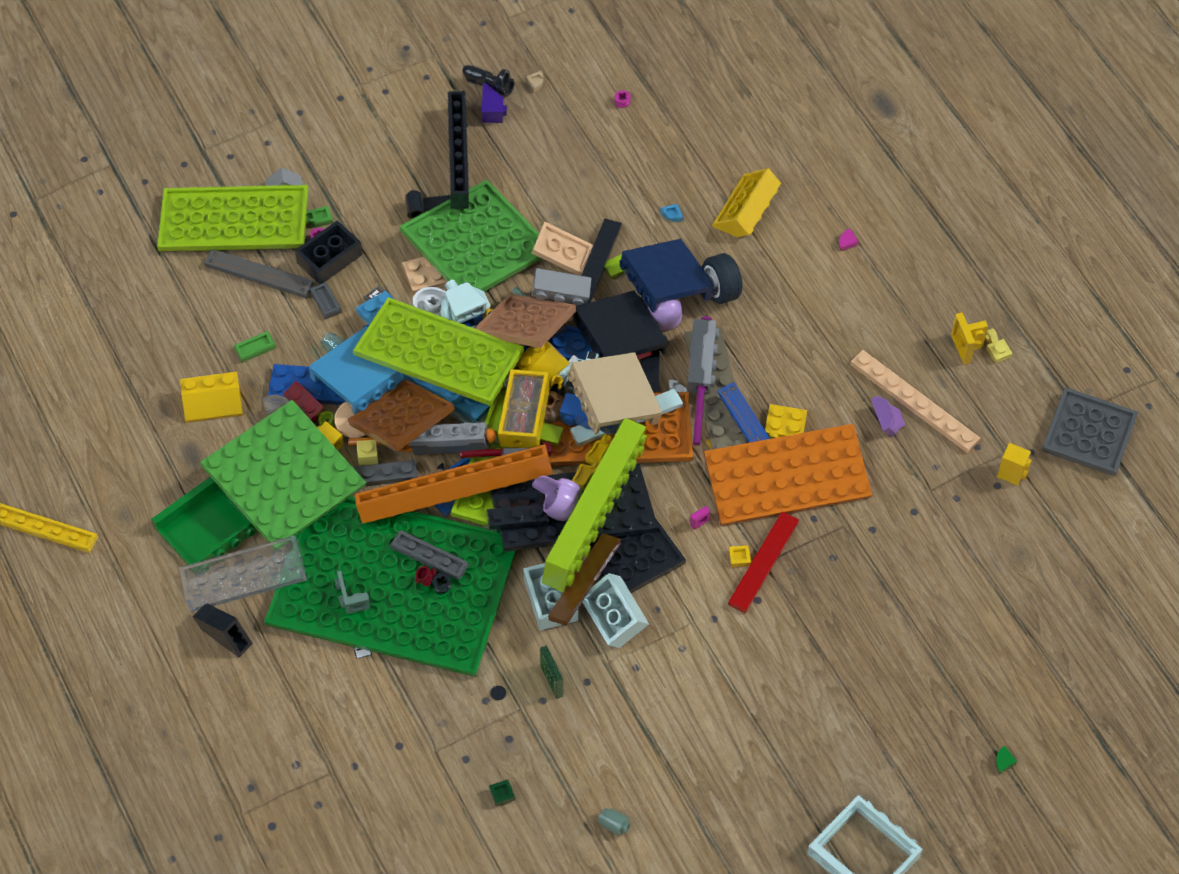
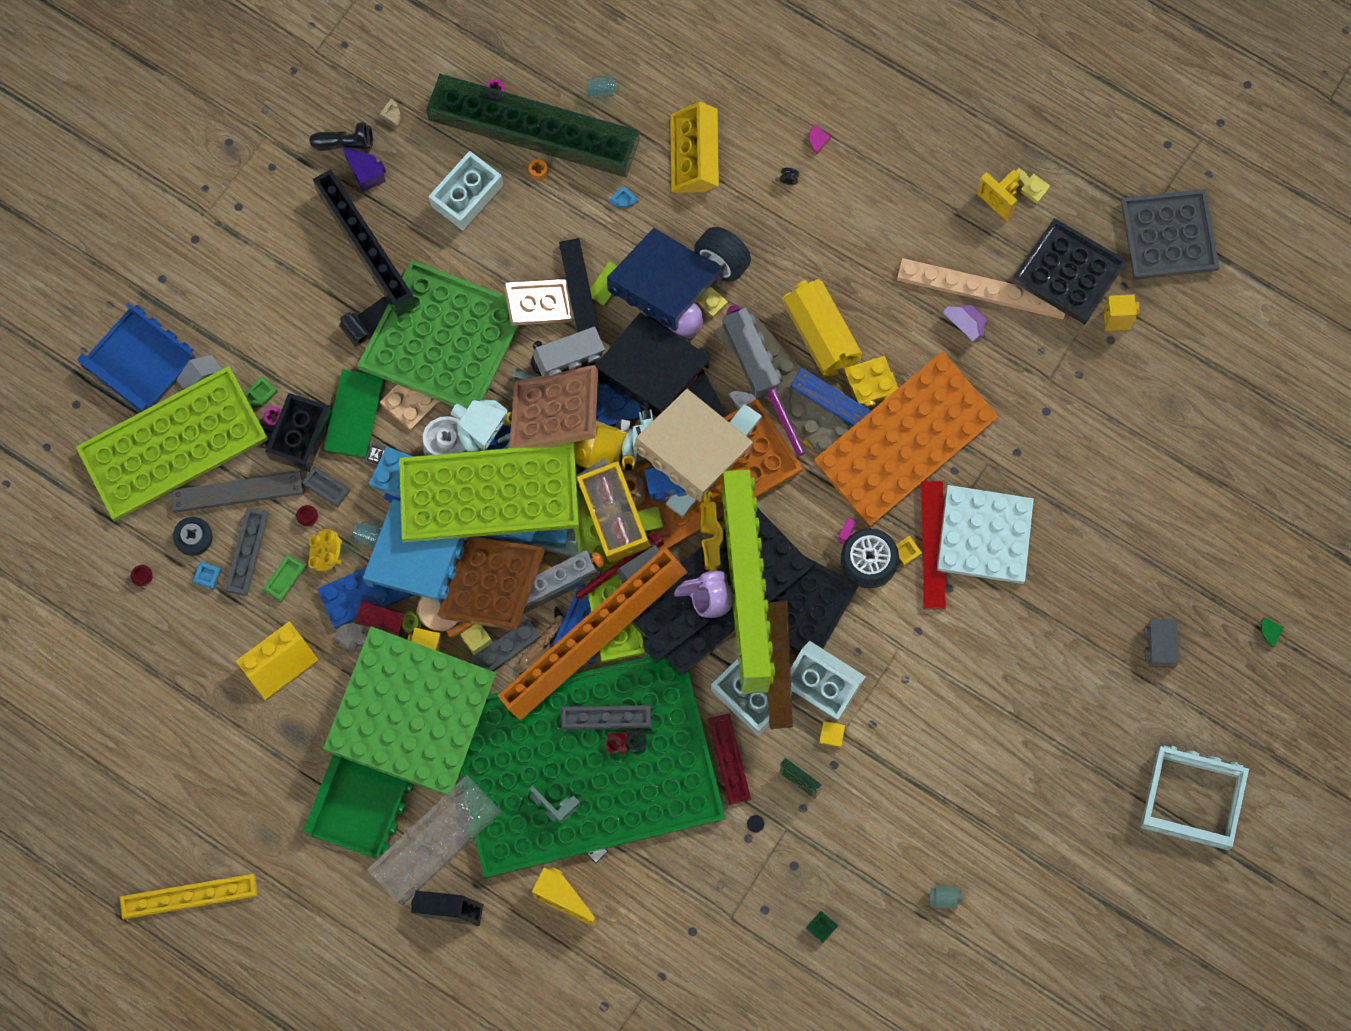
camera: 25 degrees left, 15 degrees up
none -> blue panel [77,303,196,412]
none -> dark red plate [131,565,153,587]
none -> black wheel [173,516,213,556]
none -> dark azure tile [192,561,222,590]
none -> dark grey plate [225,508,269,596]
none -> dark red plate [296,505,318,527]
none -> yellow plate [308,529,342,572]
none -> green tile [324,369,385,459]
none -> clear green brick [426,73,640,178]
none -> light aqua brick [428,151,504,231]
none -> orange bush [528,159,548,181]
none -> yellow slope [532,867,597,928]
none -> clear light blue brick [587,75,617,98]
none -> light yellow plate [694,286,728,319]
none -> dark red tile [708,713,751,805]
none -> black bush [779,168,800,185]
none -> yellow brick [782,279,862,377]
none -> yellow tile [819,721,845,748]
none -> wheel [841,528,899,588]
none -> light aqua plate [937,485,1034,584]
none -> black plate [1011,218,1127,325]
none -> dark grey brick [1144,619,1179,668]

